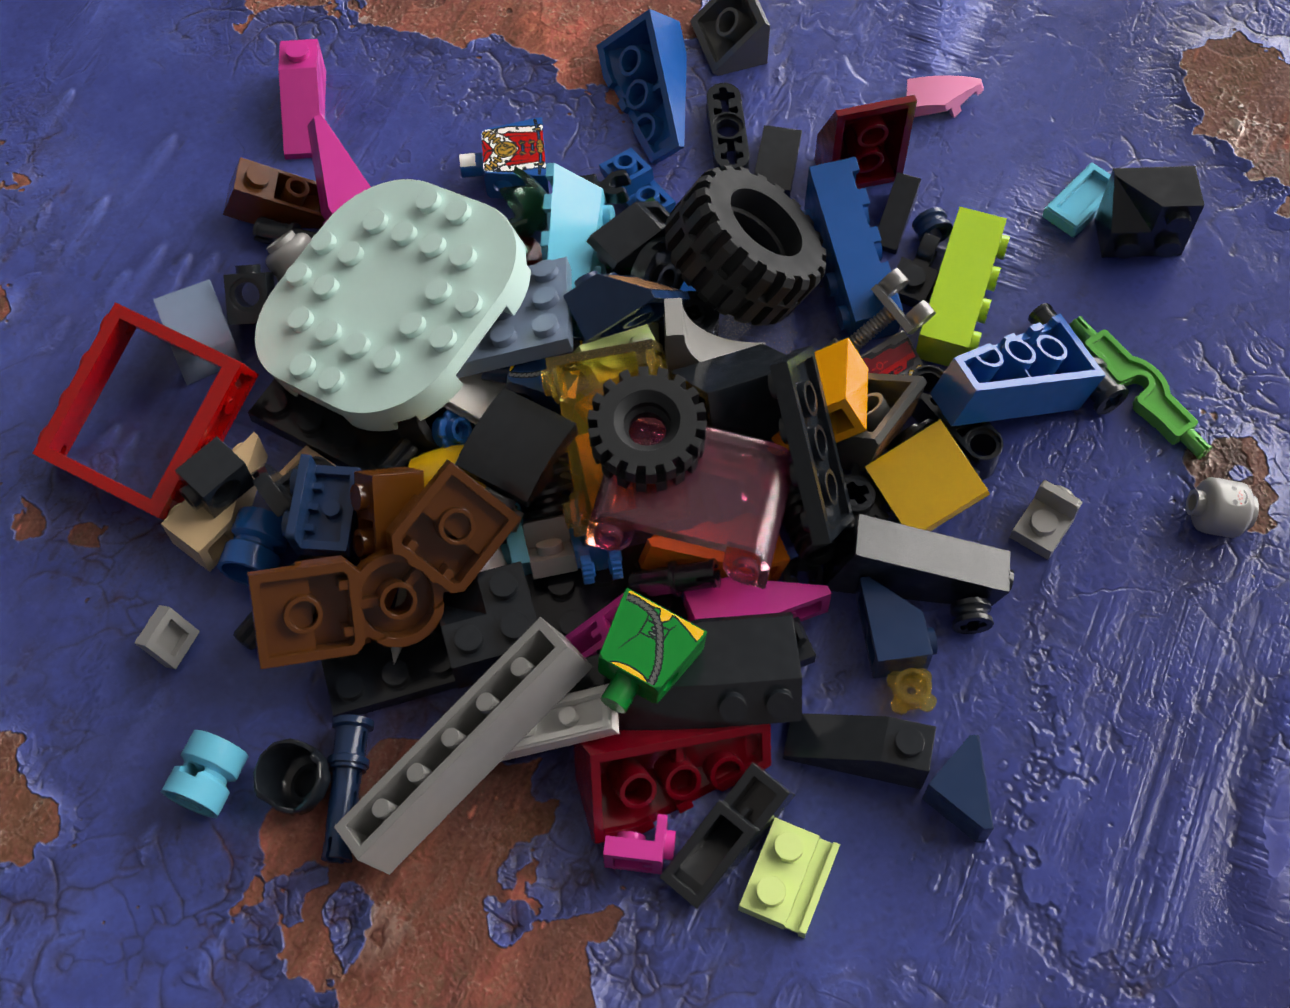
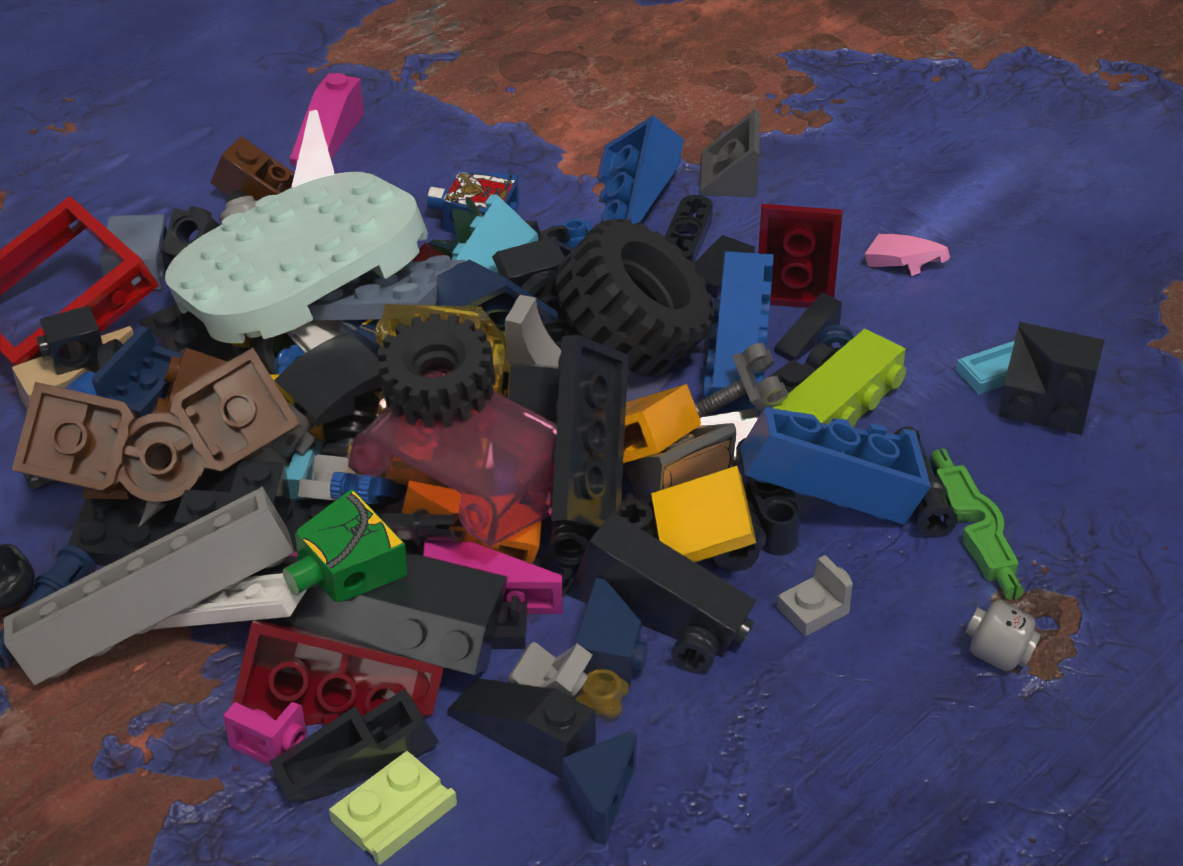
camera: 20 degrees right, 20 degrees down
none -> light grey bracket [508,642,592,698]

